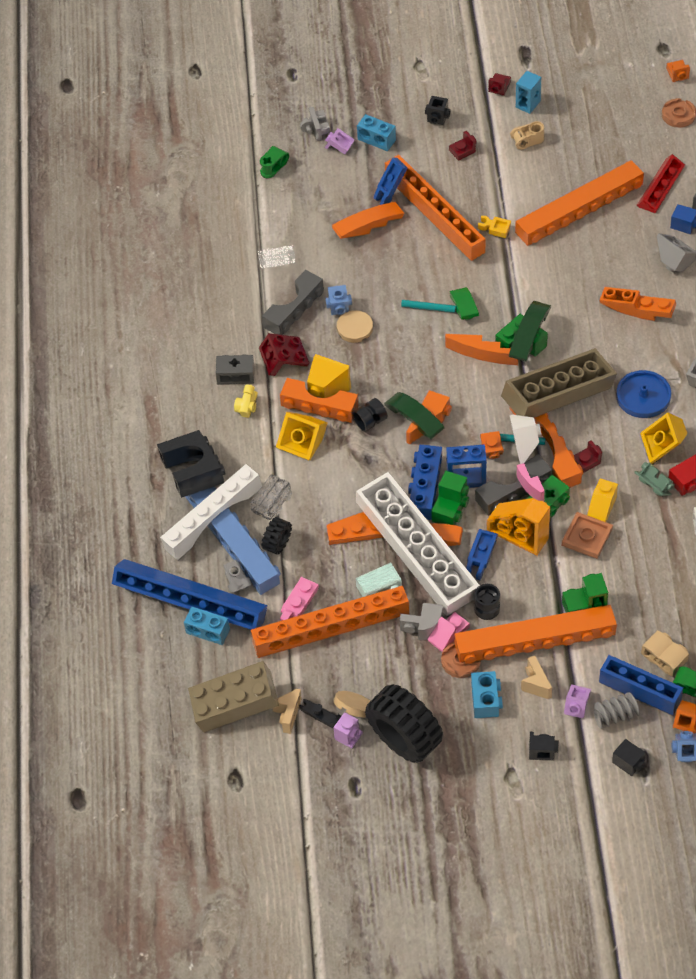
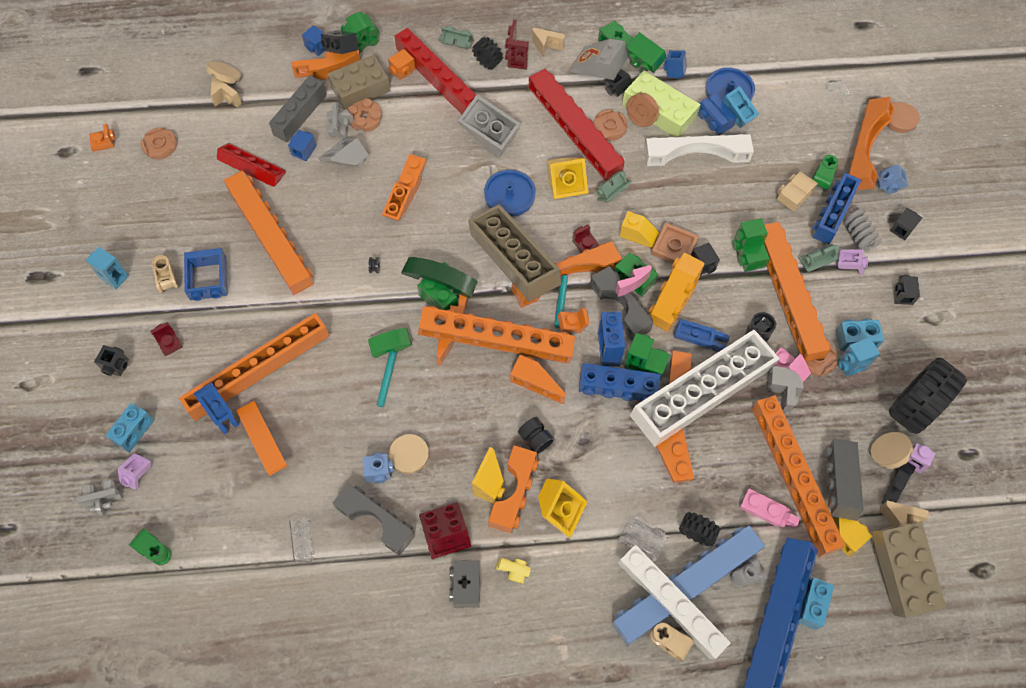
camera: 95 degrees left, 10 degrees up
black arch [157,430,226,498] -> none
light aqua brick [356,563,402,597] -> none
dark green slope [384,392,445,440] -> none
yellow plate [478,216,511,238] -> none
dark red bracket [488,73,511,96] -> none
white slope [509,415,542,464] -> none
tan slope [521,656,552,699] -> none
none -> blue window [184,248,228,301]
none -> black bush [368,257,380,273]
none -> orange brick [418,306,575,364]
none -> tan piece [650,623,694,662]
none -> black brick [691,242,720,275]
none -> sand green hinge [798,244,839,273]
none -> dark grey brick [825,438,864,521]
none -> yellow slope [833,517,872,557]
none -> dark azure brick [838,337,880,377]

